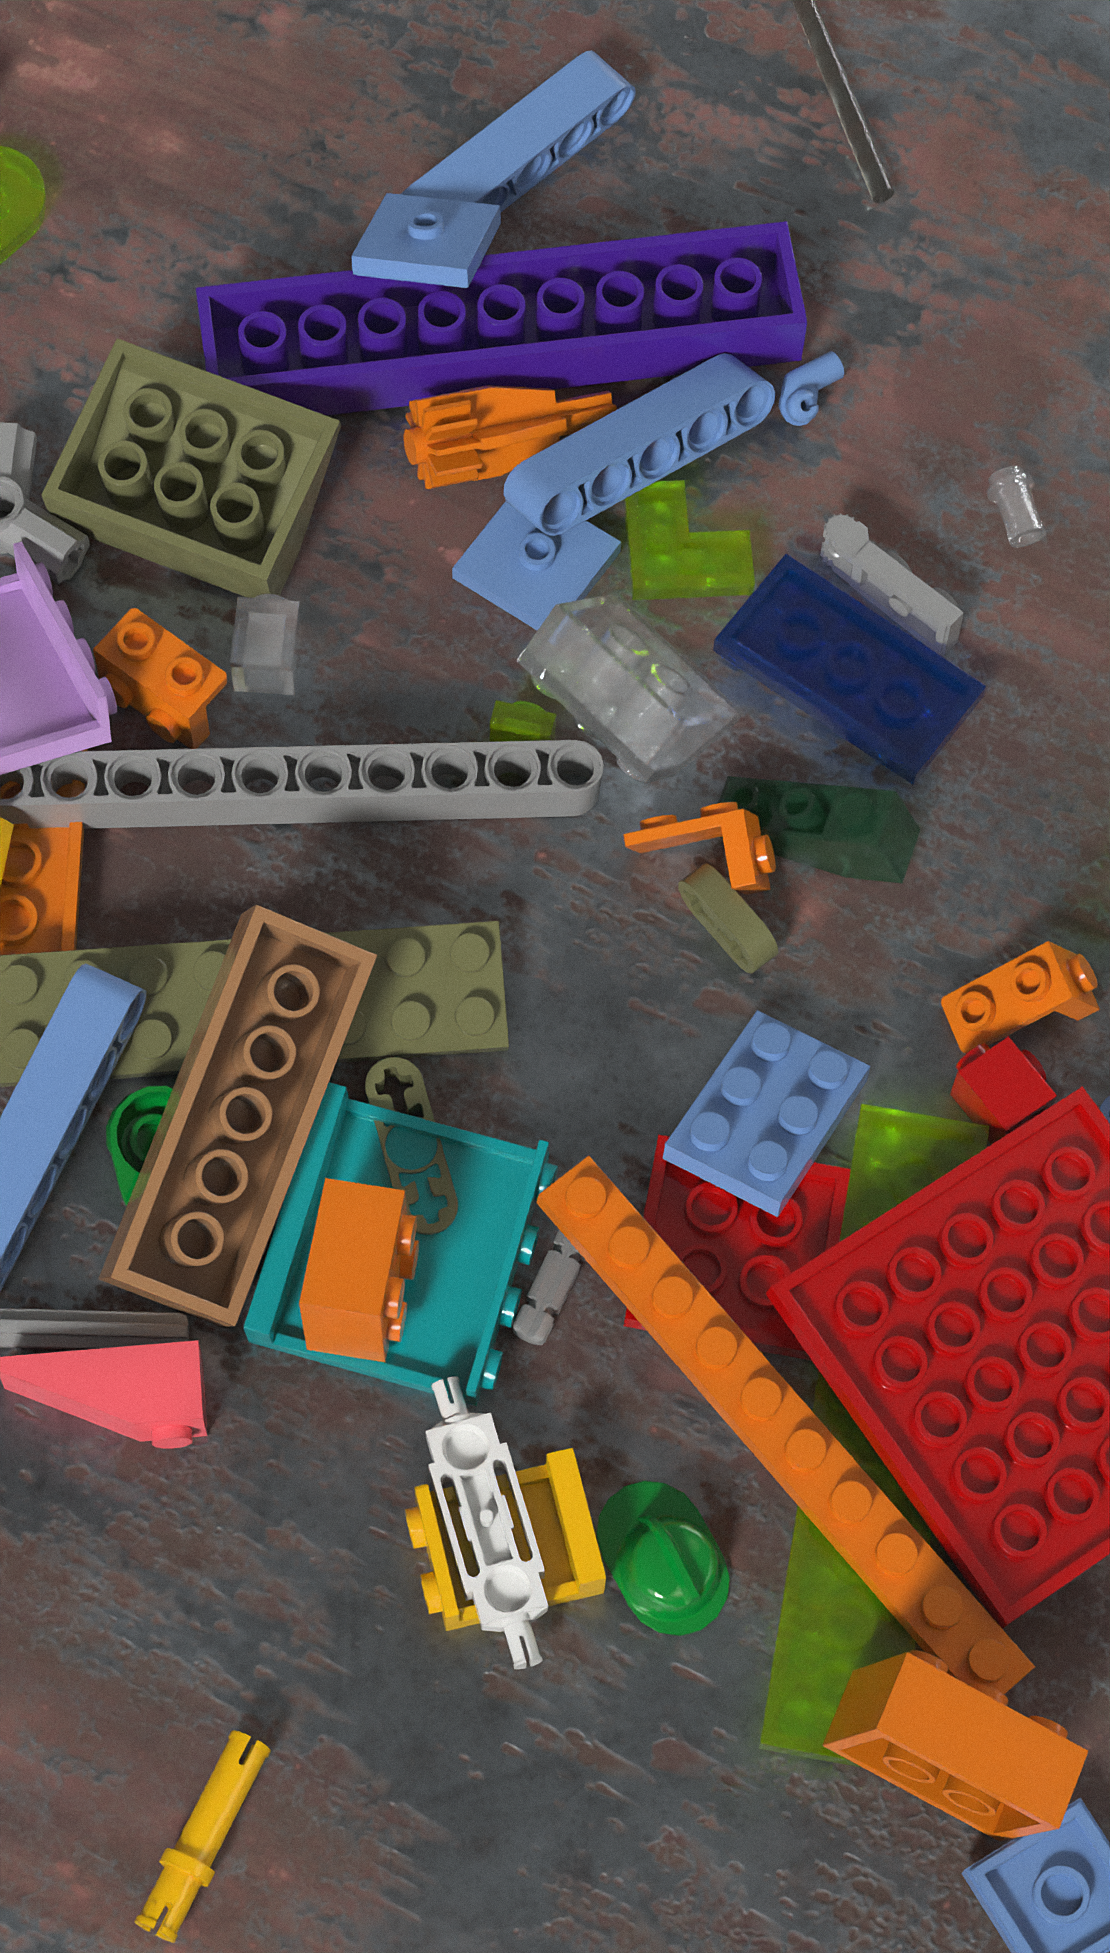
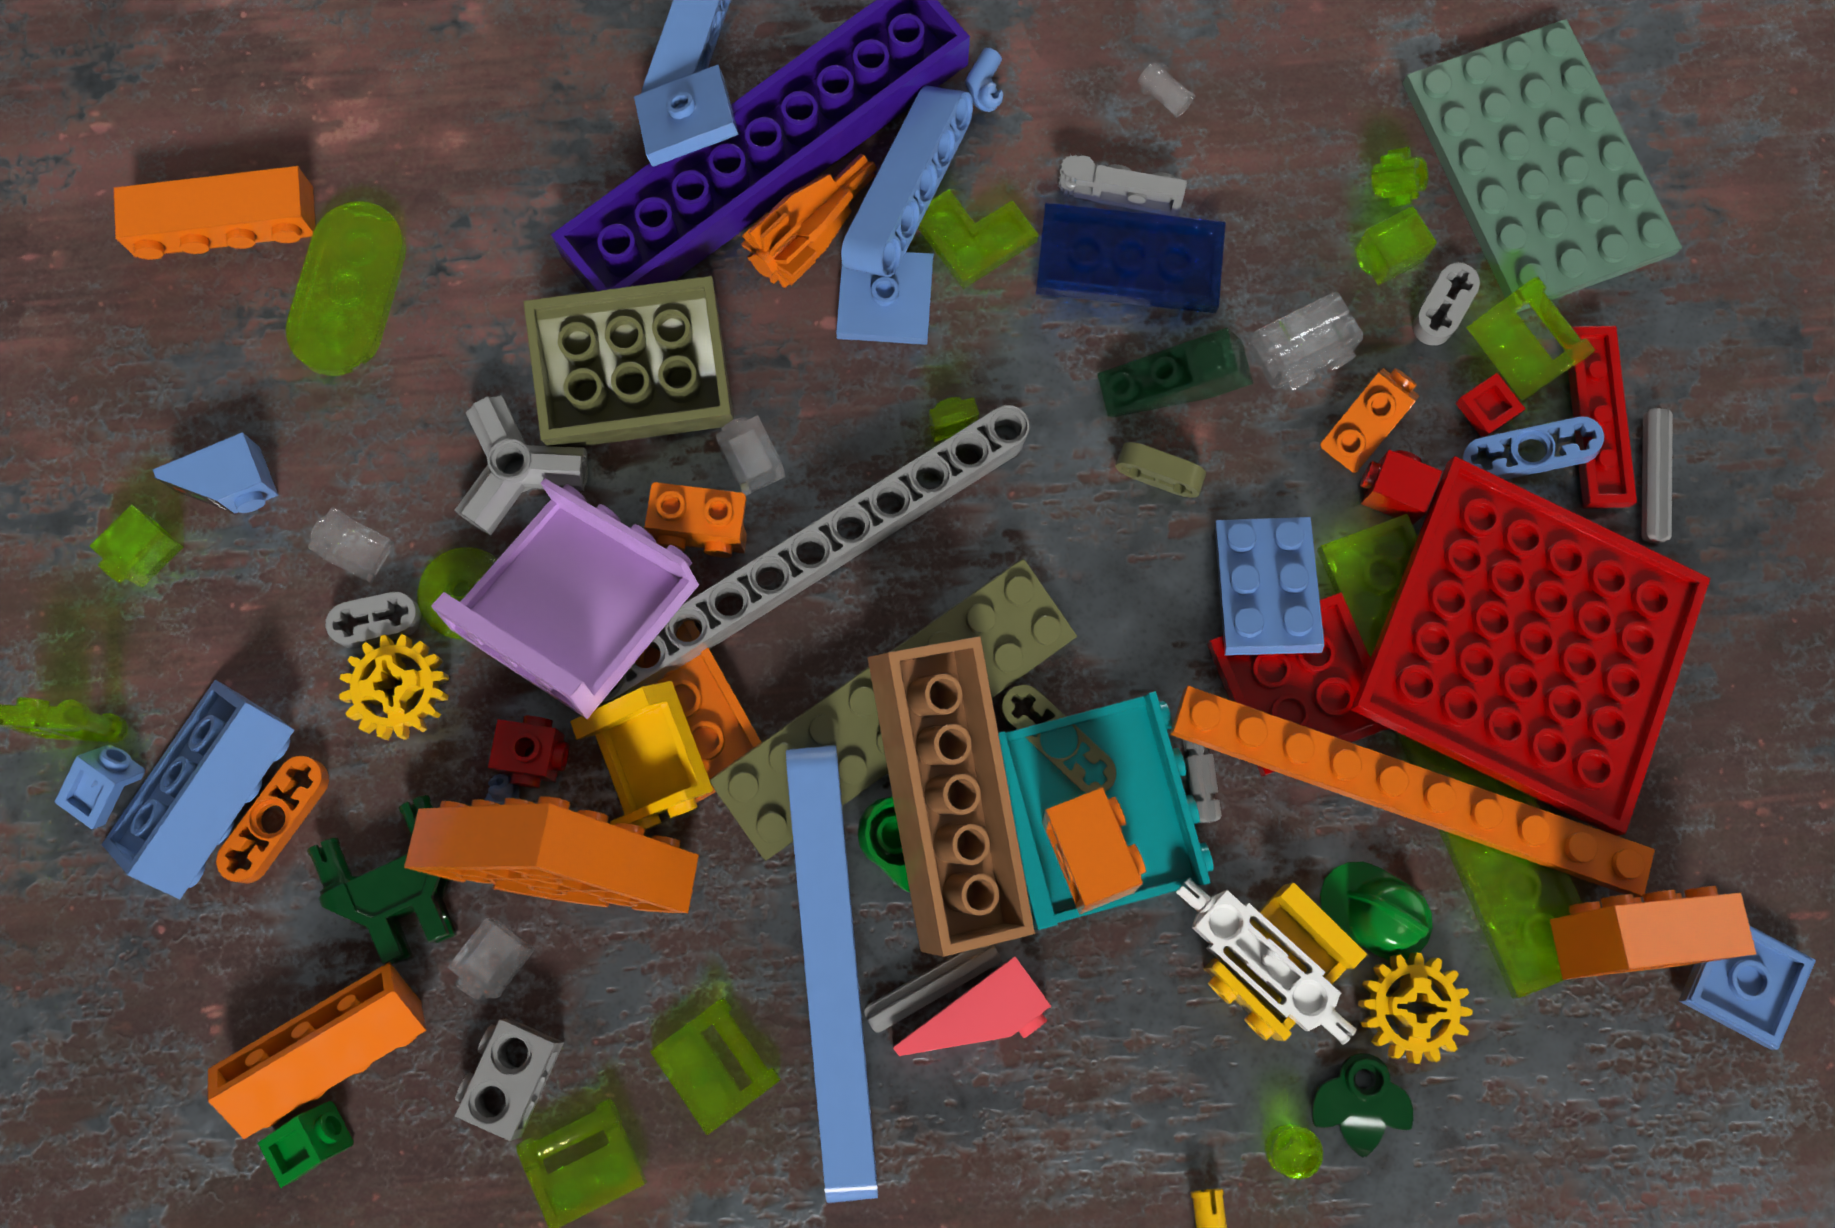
camera: 30 degrees left, 10 degrees up
clear slope [517,594,744,784] -> none
orange bracket [623,802,776,895] -> none
none -> clear brick [1248,291,1363,390]
none -> clear neon green wheel [1264,1124,1323,1180]
none -> dark green plate [1311,1053,1413,1157]
none -> yellow gear [1358,953,1473,1064]

